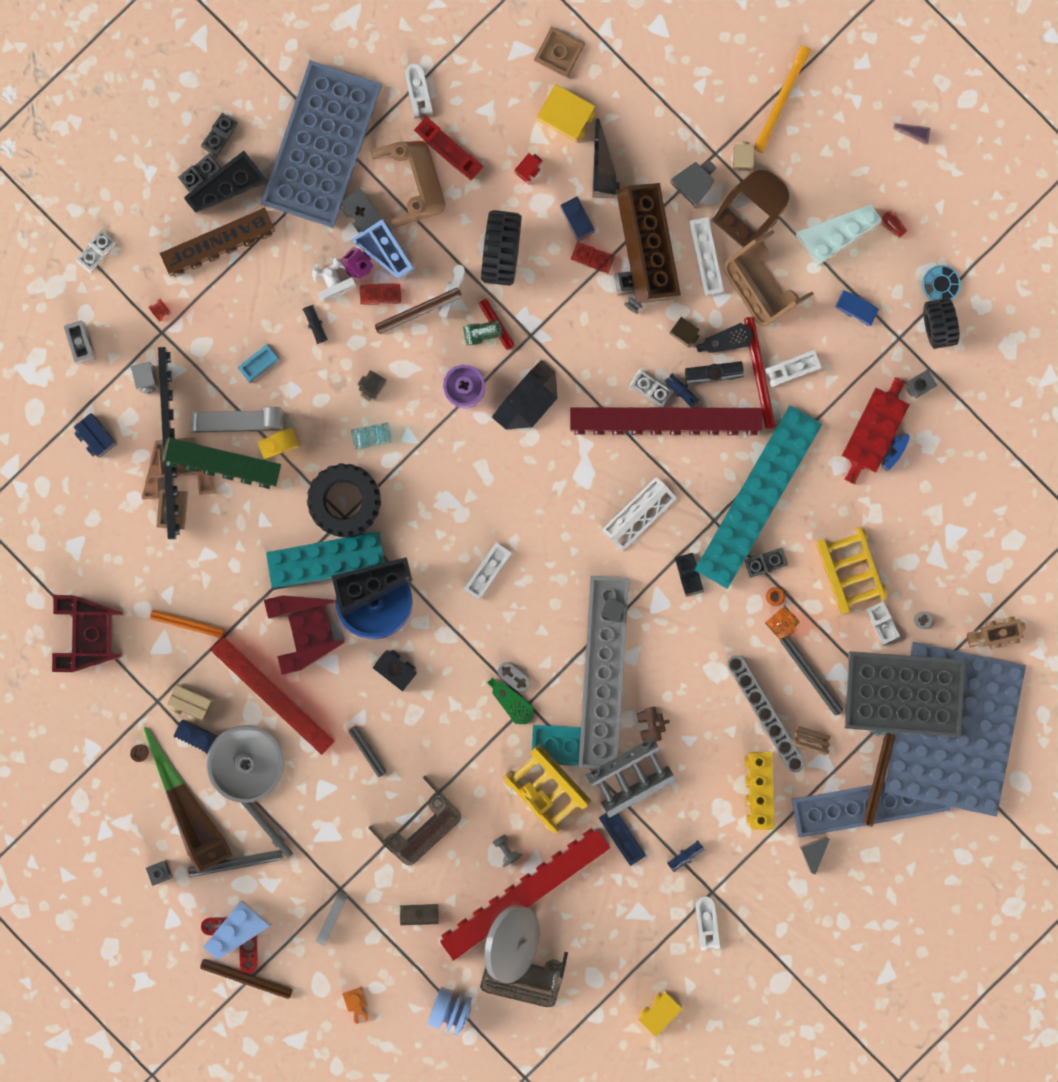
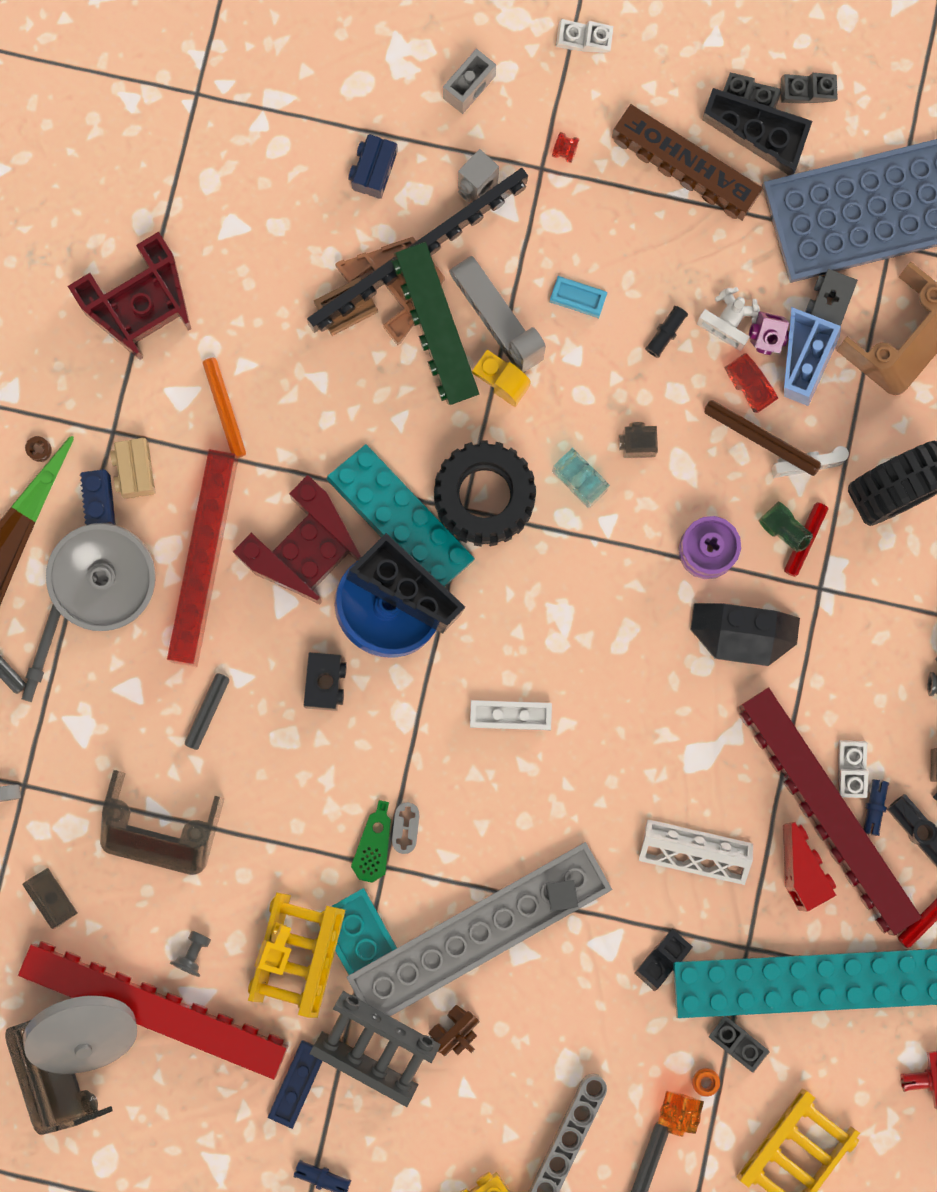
camera: 55 degrees right, 5 degrees down
none -> red slope [783,822,837,912]

